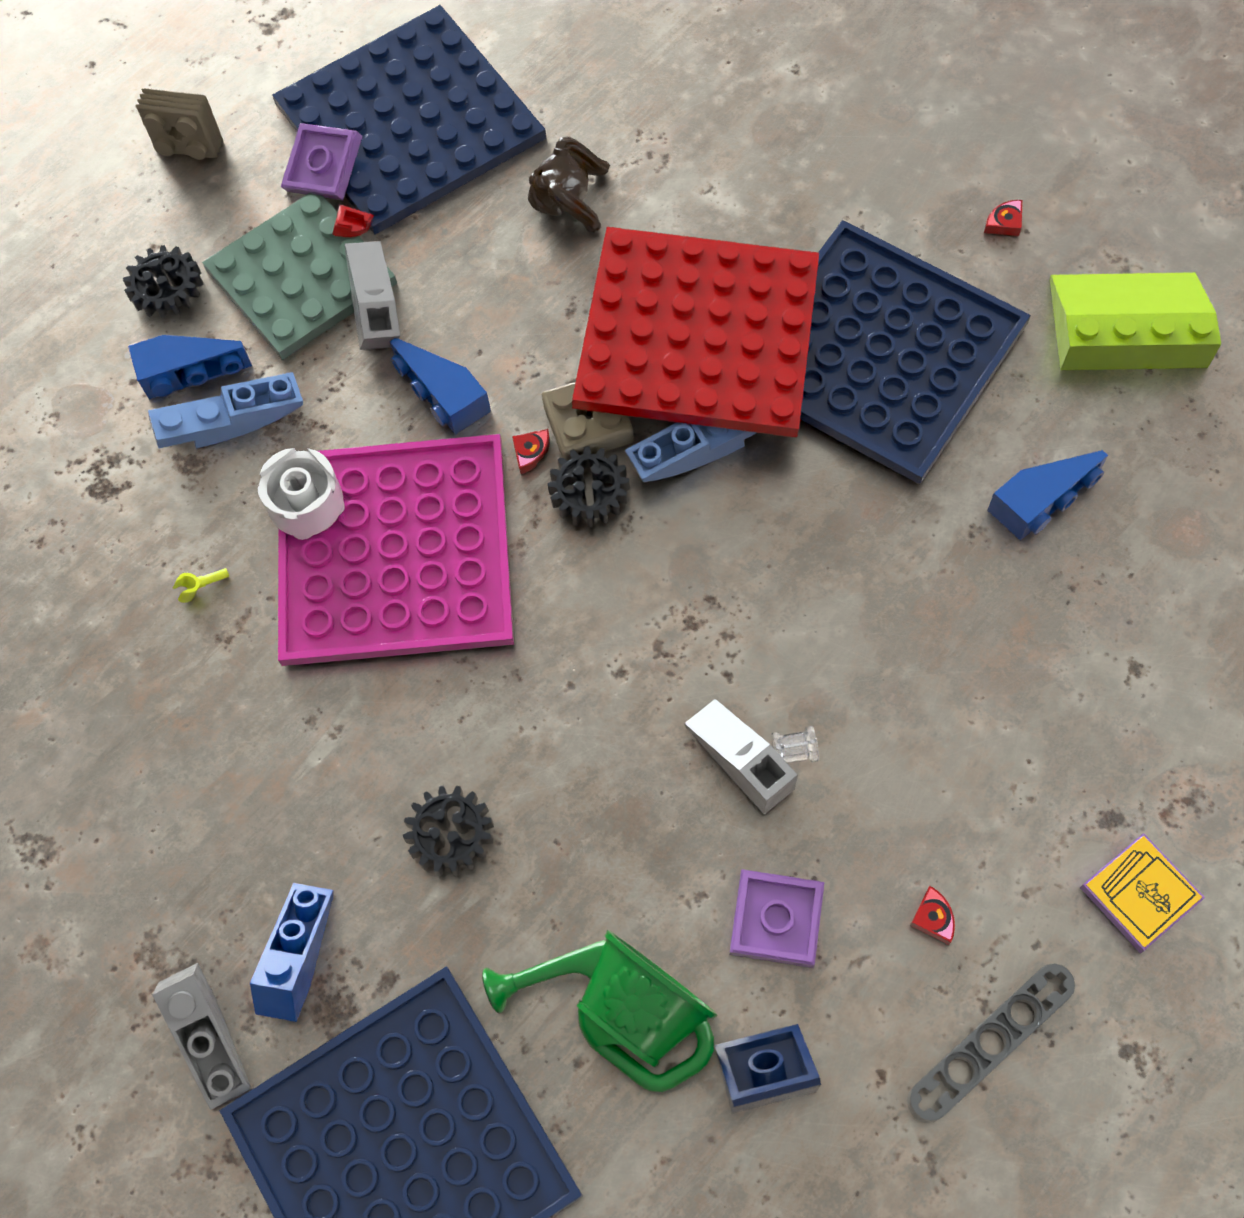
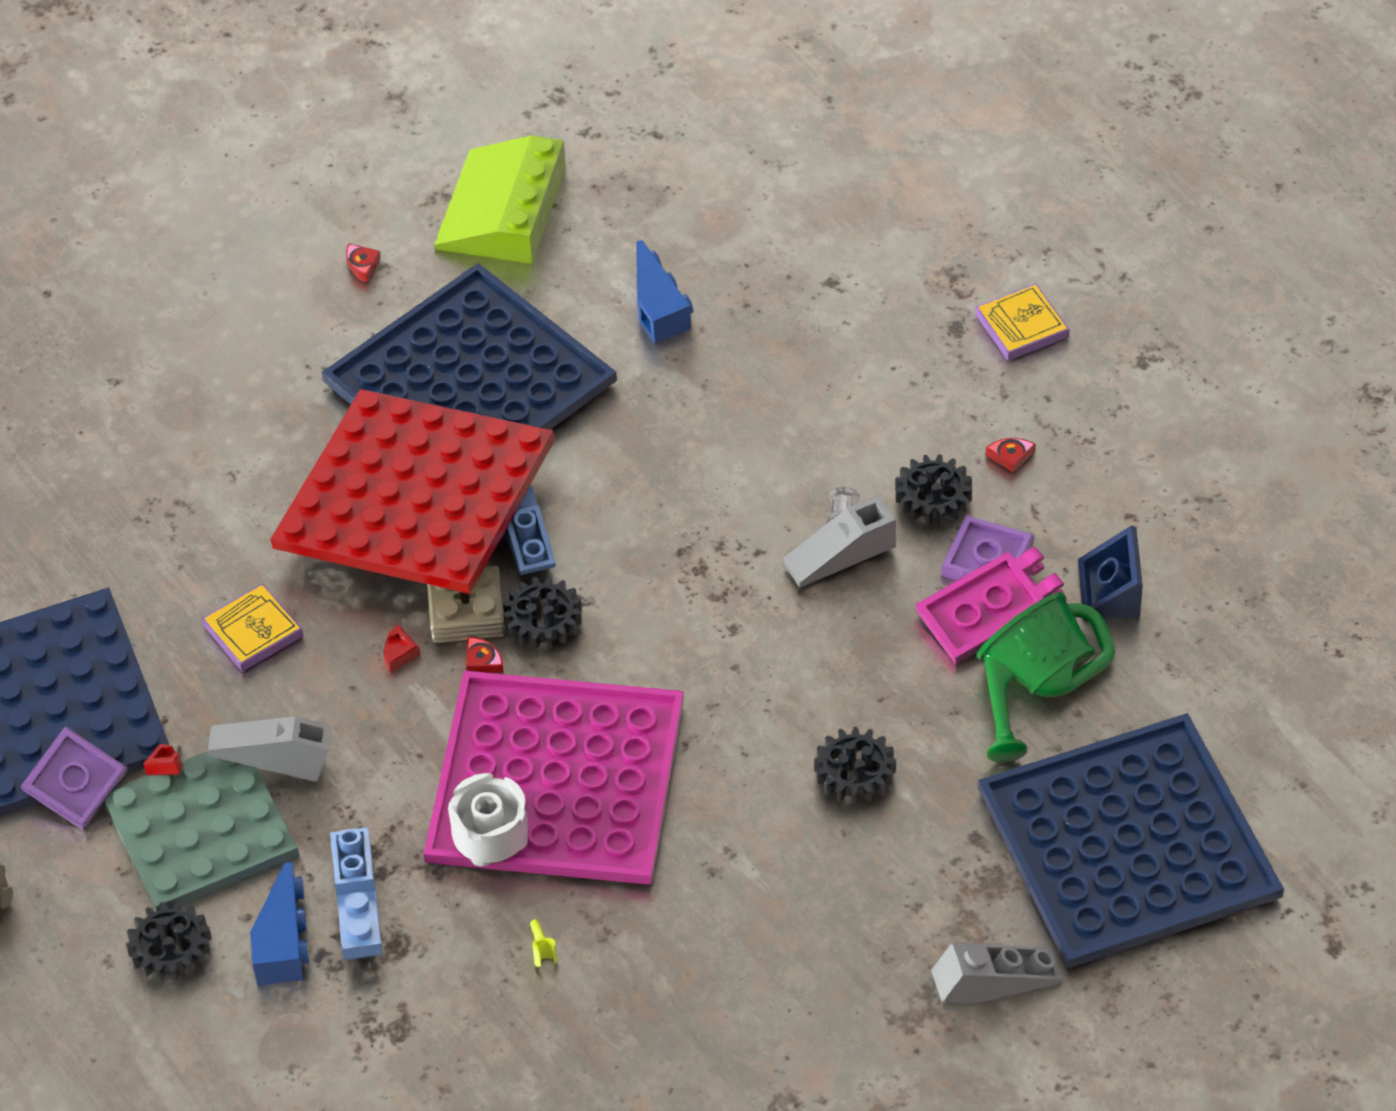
camera: 80 degrees left, 15 degrees down
blue slope [250,883,334,1022] -> none
blue slope [390,338,491,435] -> none
dark brown hair [528,136,610,233] -> none
dark grey beam [907,964,1075,1123] -> none
none -> yellow tile [201,583,304,672]
none -> red tile [383,624,421,673]
none -> black gear [895,454,973,525]
none -> dark pink tile [916,547,1064,665]

